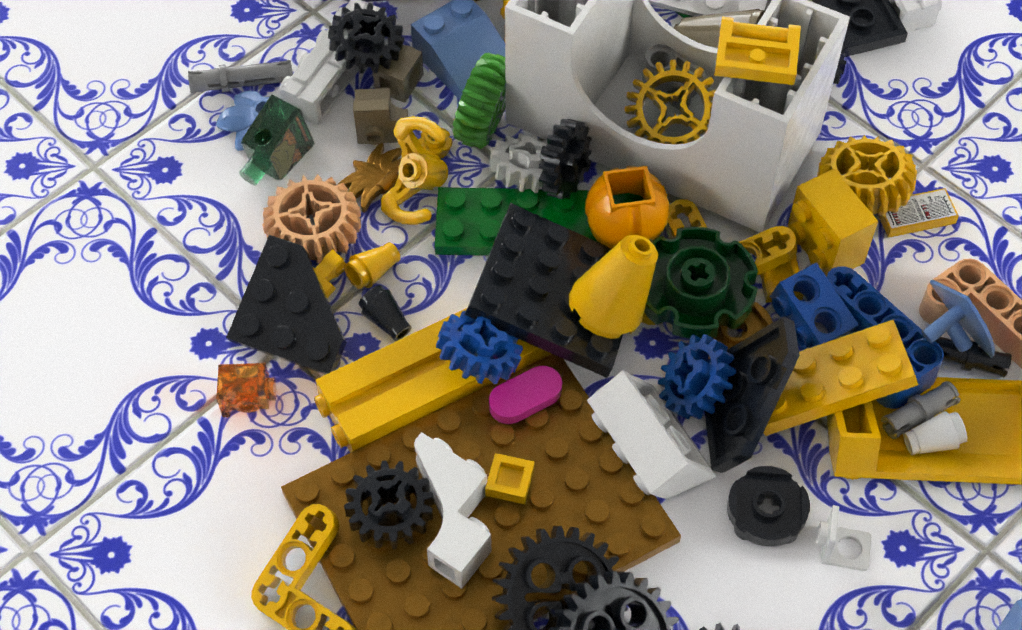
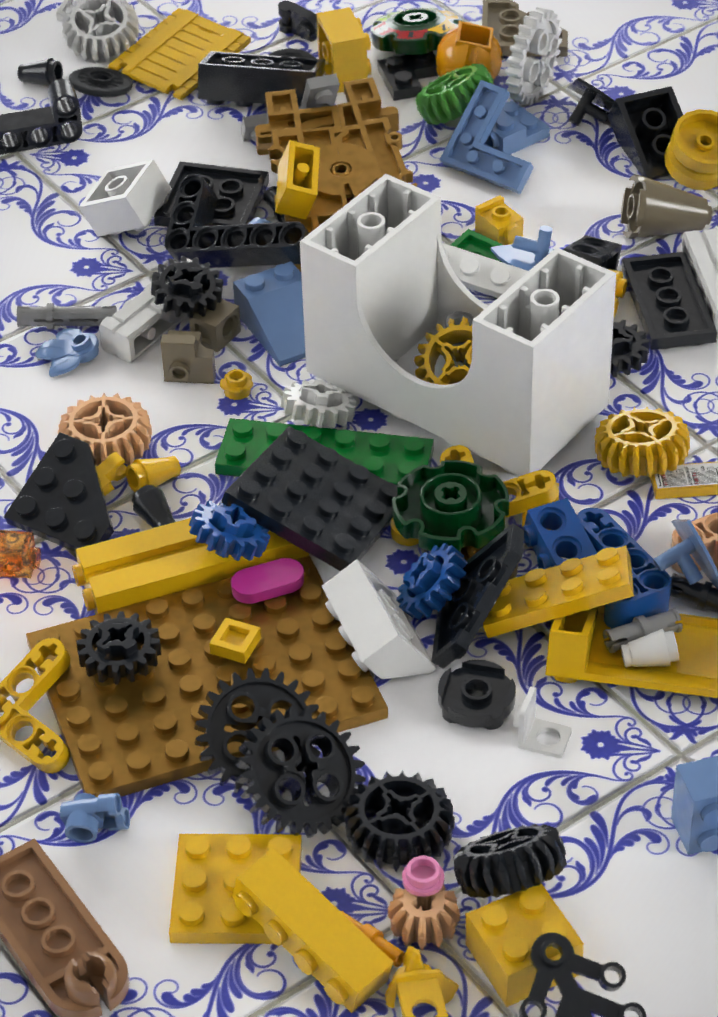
camera: 10 degrees right, 15 degrees down
clear green torso [239,94,315,186] -> none
pearl gold piece [337,143,402,213] -> none
yellow piece [381,116,448,225] -> none
white arch [414,432,492,589] -> none
bright green gear [452,53,506,149] -> none
black gear [539,119,592,200] -> none
yellow cone [569,235,658,339] -> none
light orange piece [585,166,670,249] -> none
yellow plate [714,16,801,85] -> none
yellow brick [787,168,878,277] -> none

